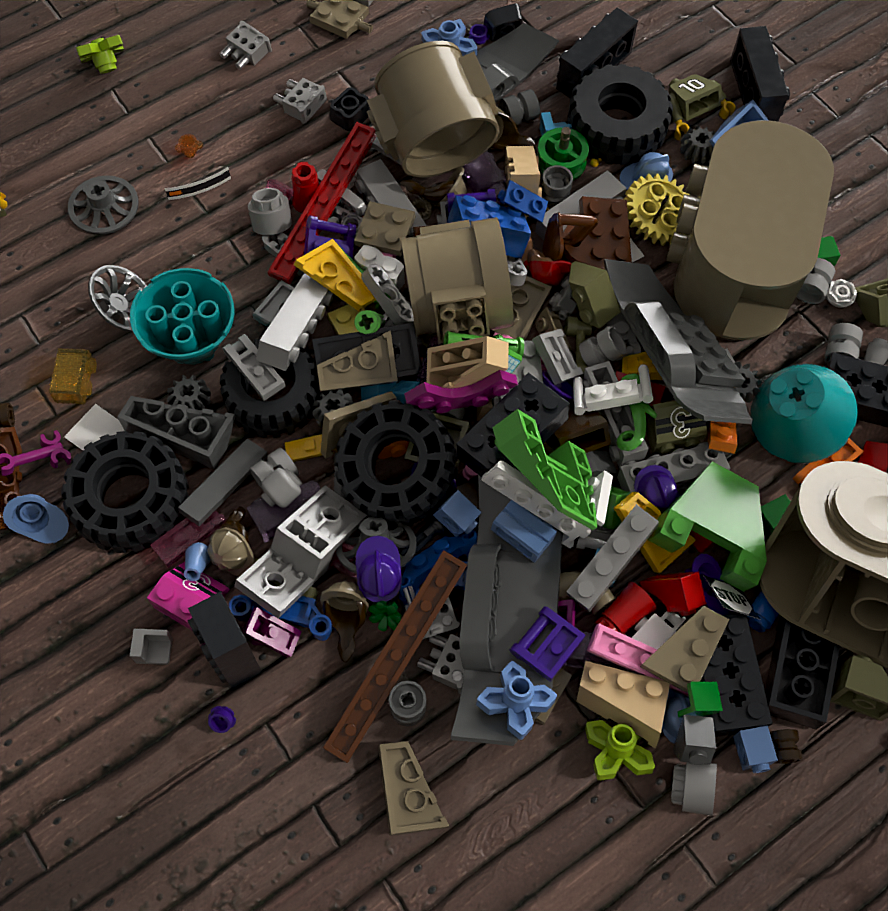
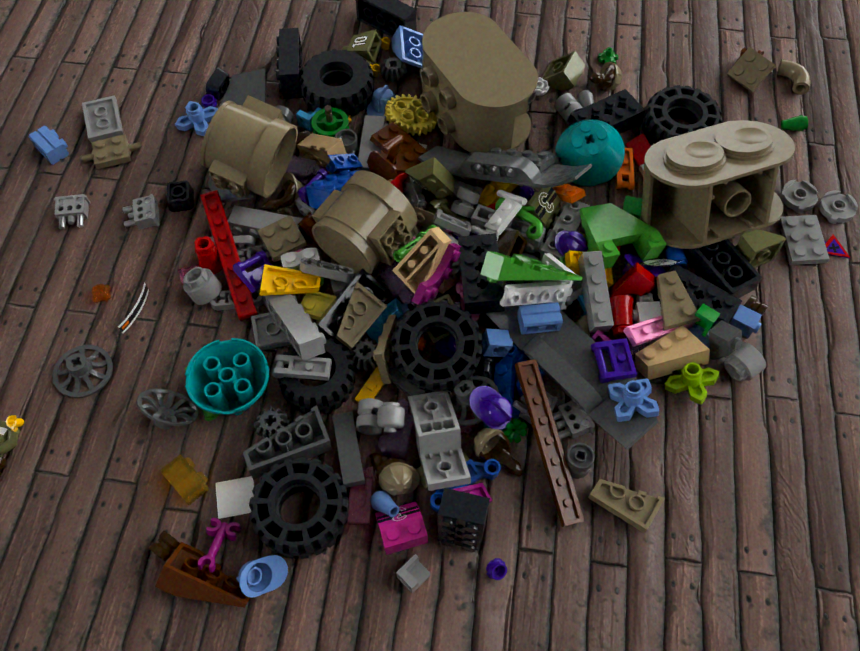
camera: 45 degrees left, 5 degrees down
bright green pin [354,310,385,334] -> none

